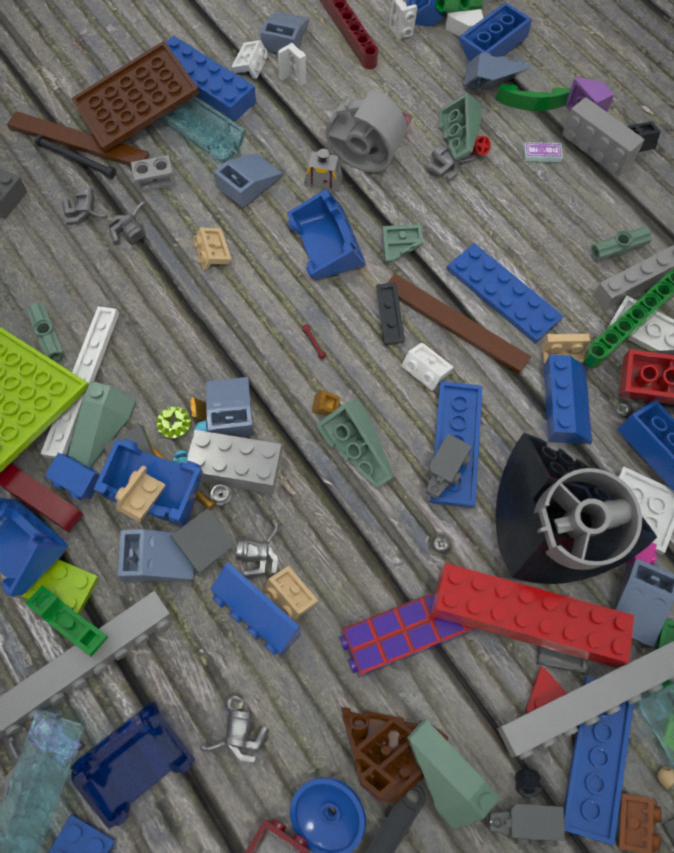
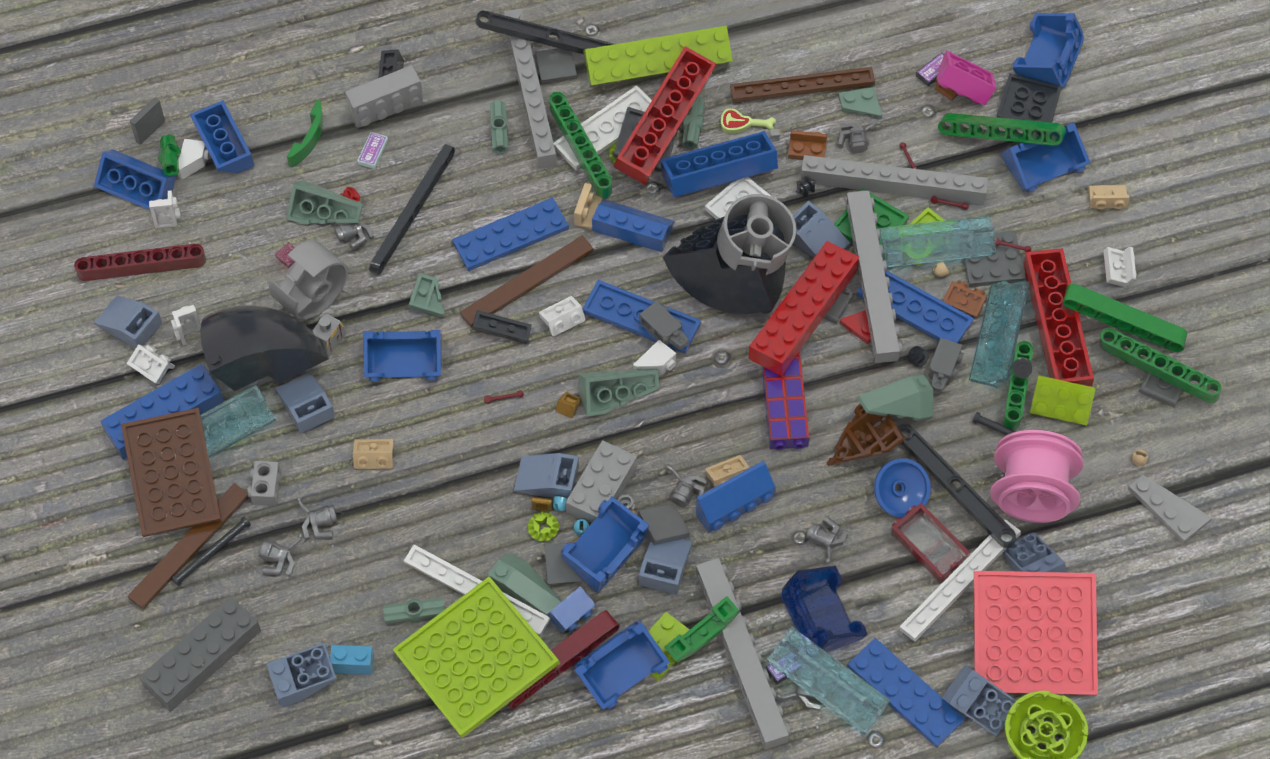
camera: 70 degrees left, 5 degrees down
tan bracket [115,465,166,523] -> none
sand blue slope [464,52,531,90] -> none
medium lavender slope [565,77,614,112] -> none
none -> black brick [200,305,329,391]
none -> black beam [369,144,455,275]
none -> white slope [633,340,676,375]

